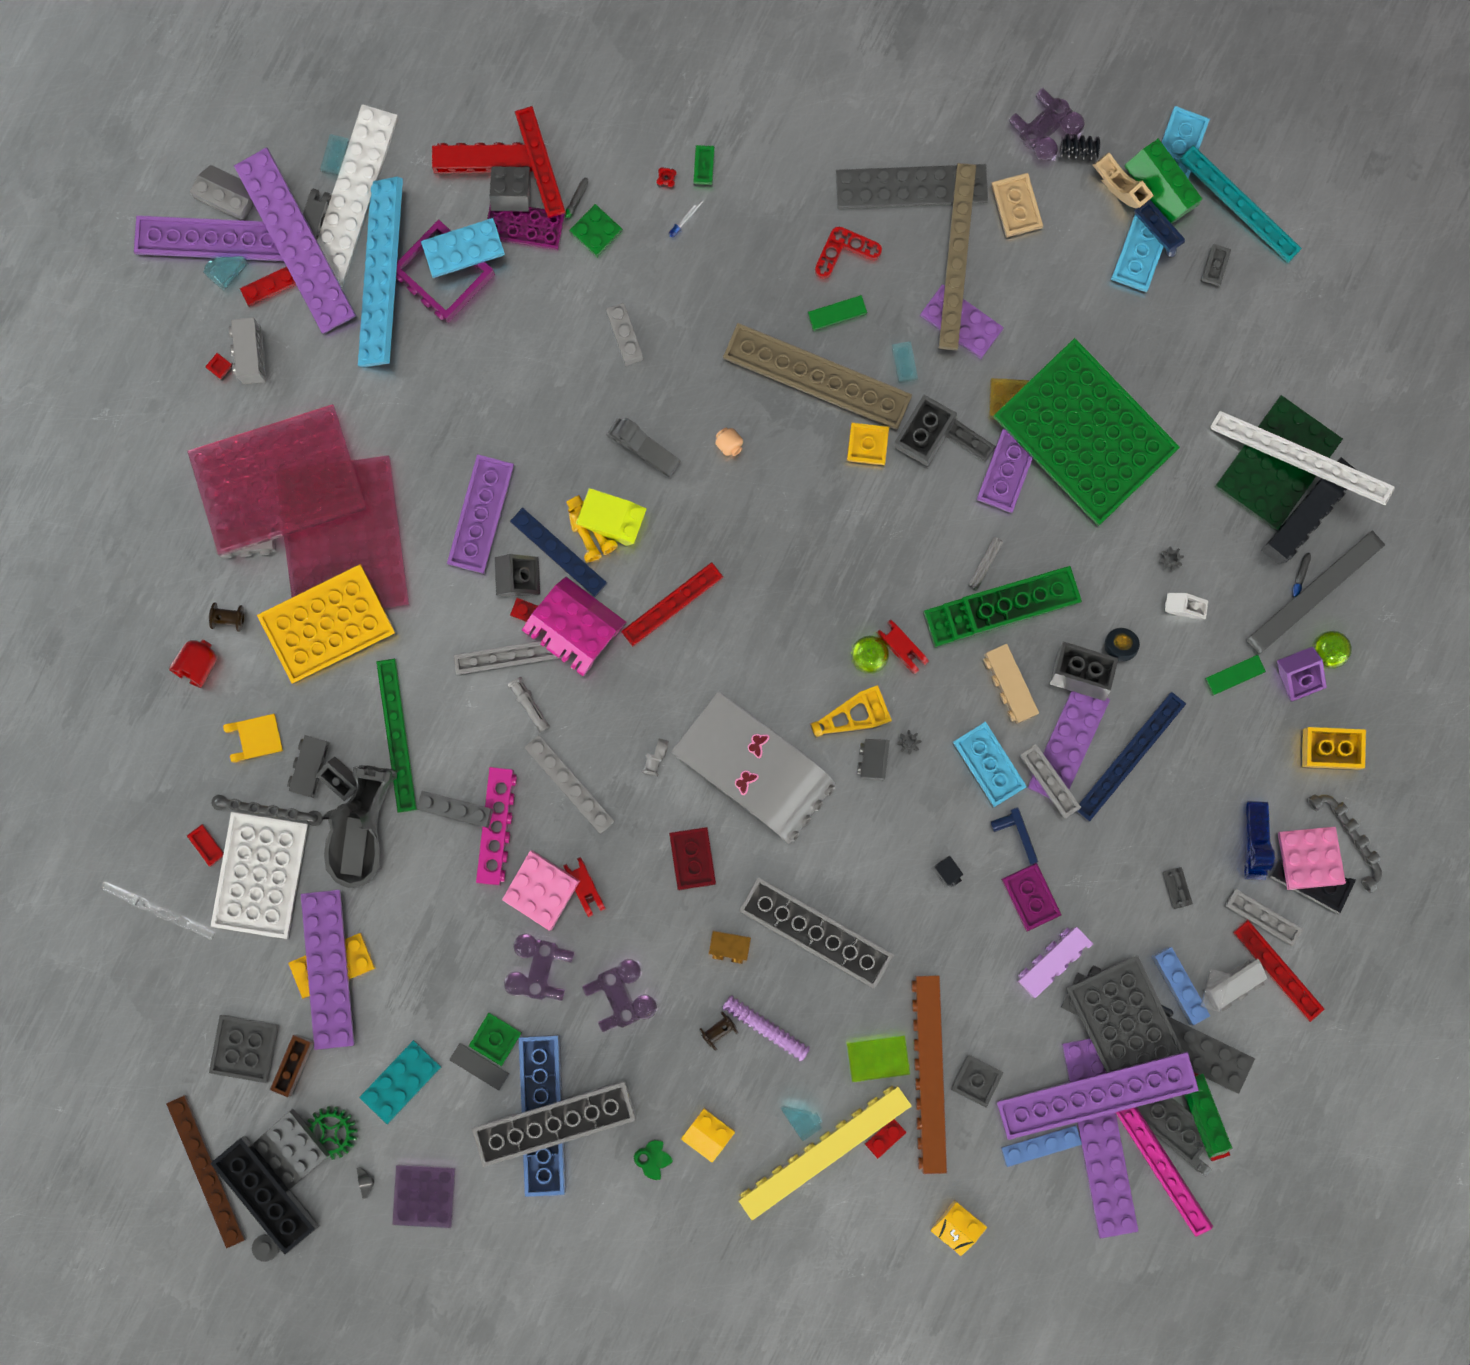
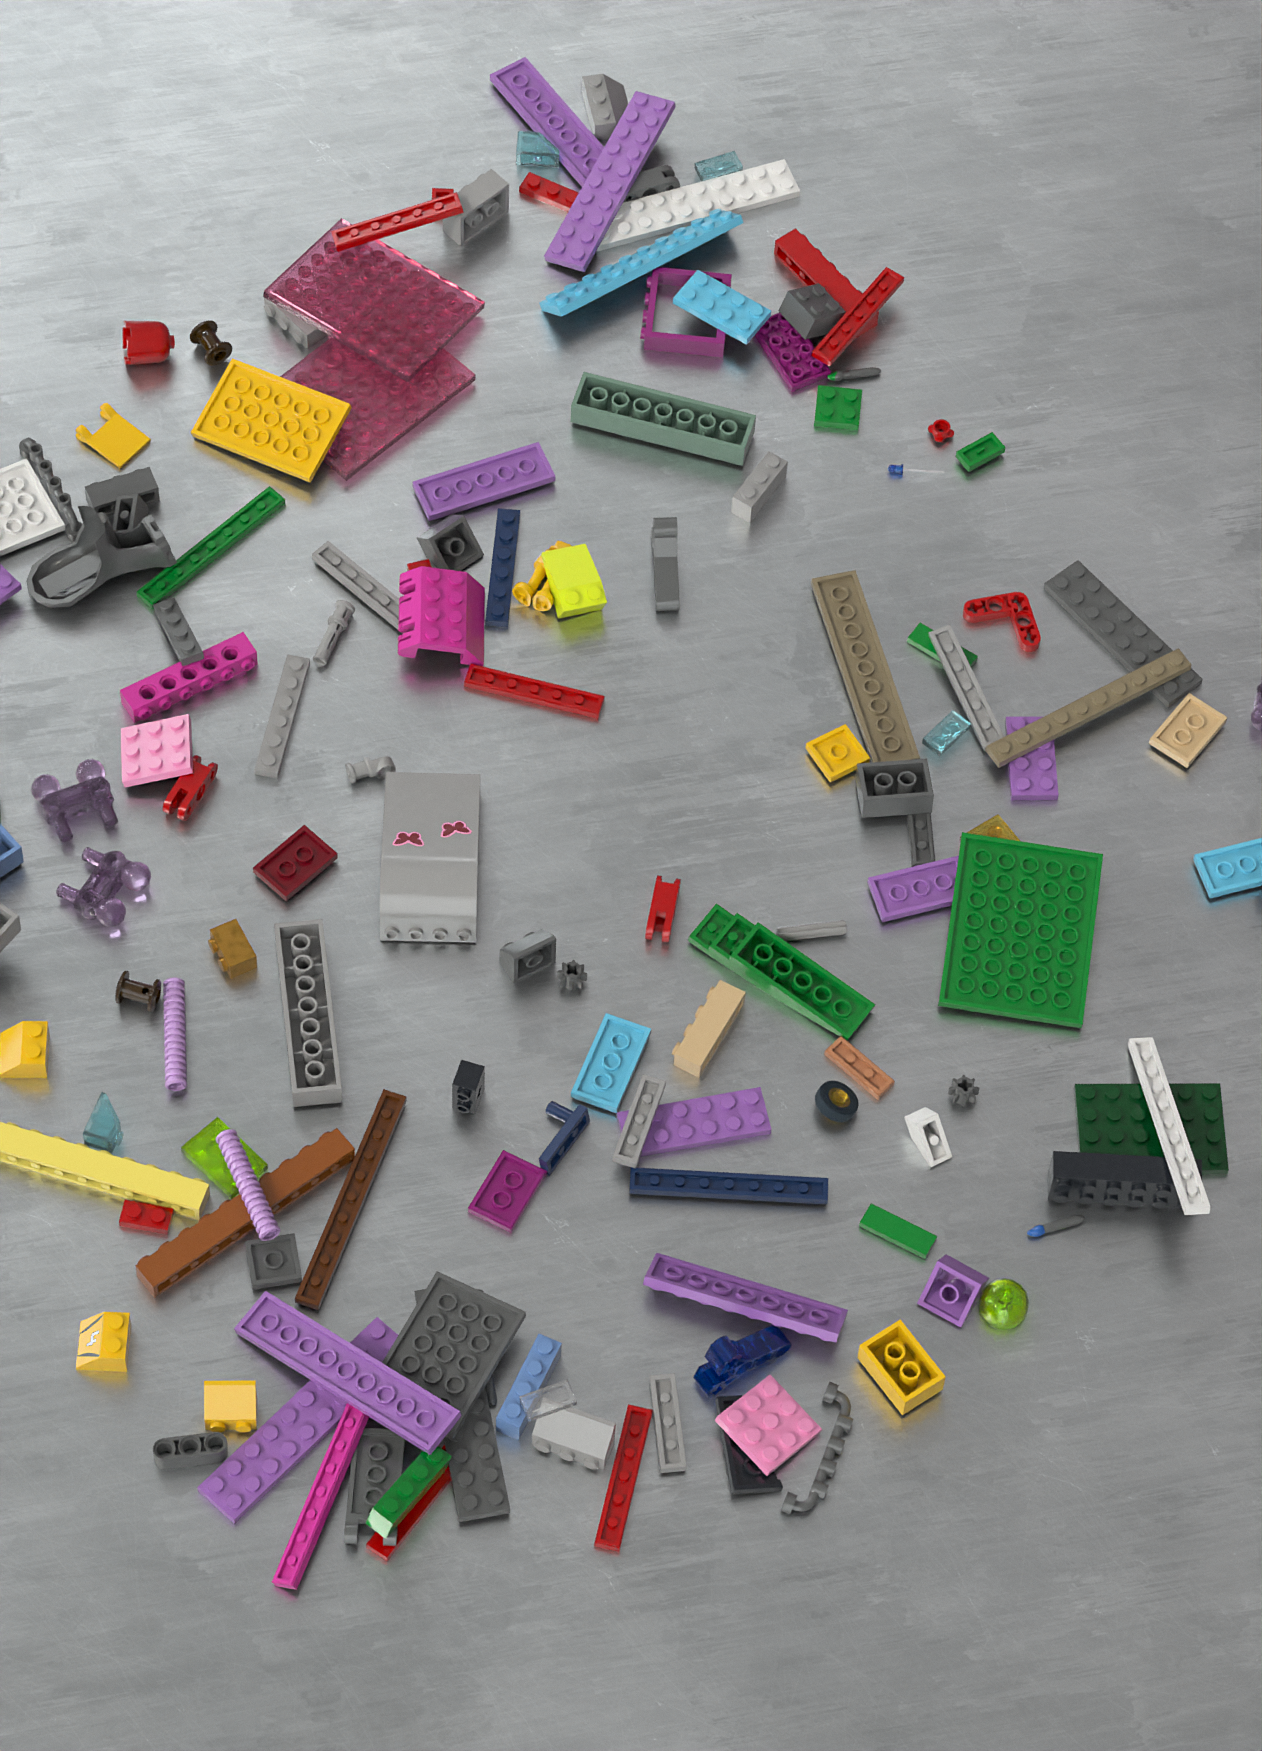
camera: 50 degrees right, 25 degrees down
light nougat head [715,428,743,456] -> none
yellow plate [810,685,892,738] -> none
clear neon green cylinder [851,636,889,674] -> none
medium blue plate [1001,1125,1082,1167] -> none
lavender wedge [1017,927,1093,998] -> none
dark grey brick [1050,641,1119,701] -> none
dark grey hinge [1163,867,1193,909] -> none
dark grey beam [1246,530,1385,654] -> none
none -> dark grey beam [153,1432,228,1470]
none -> yellow slope [204,1380,257,1433]
none -> lavender piece [216,1129,281,1241]
none -> reddish brown plate [295,1089,407,1310]
none -> red tile [331,192,464,252]
none -> sand green brick [570,372,756,466]
none -> medium lavender plate [643,1253,848,1342]
none -> nougat tile [824,1036,895,1100]
none -> light grey plate [929,624,1004,752]

